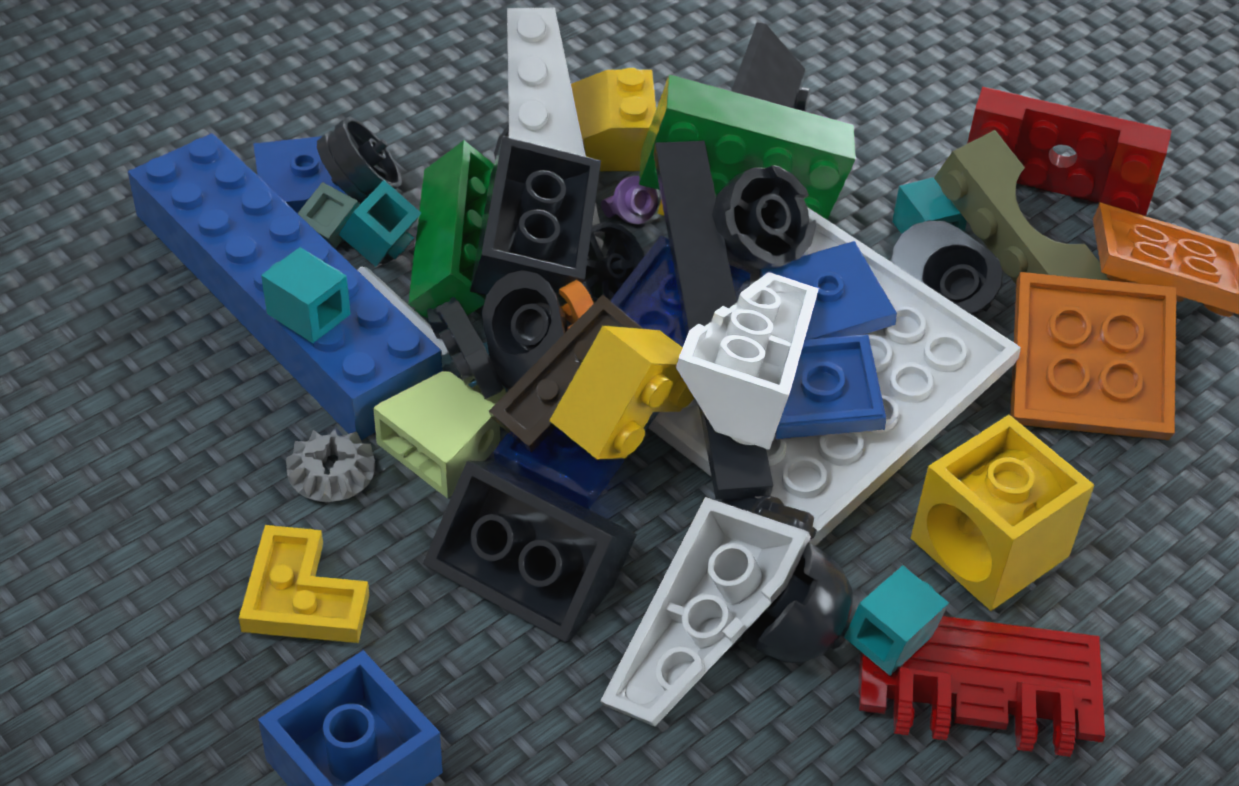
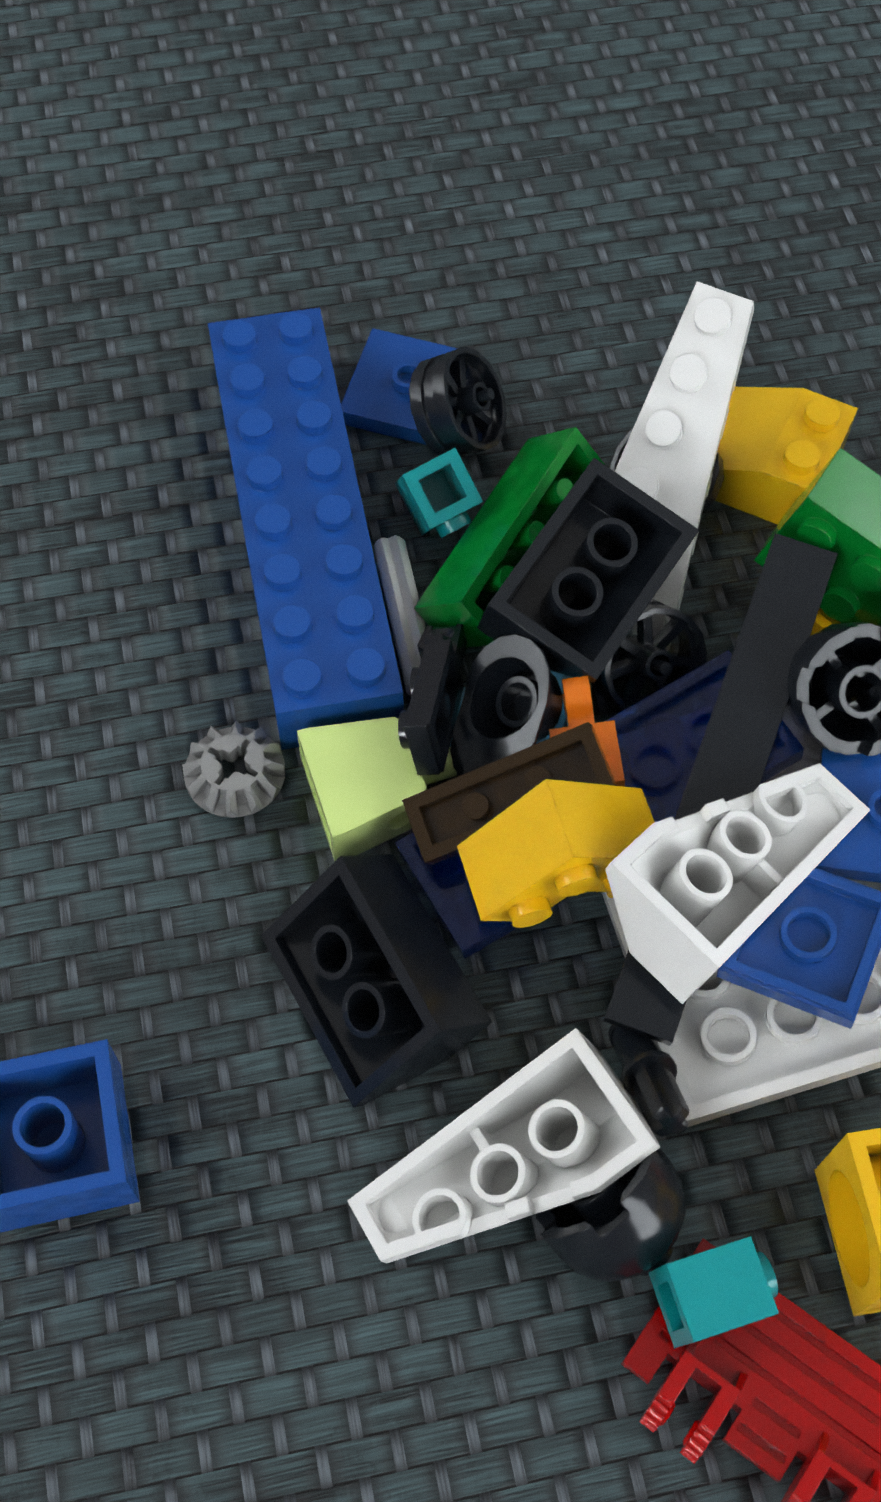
camera: 30 degrees right, 15 degrees up
yellow plate [239,525,370,643] -> none
teal brick [261,247,351,343] -> none
sand green plate [298,182,360,248] -> none
medium lavender plate [601,176,658,224] -> none

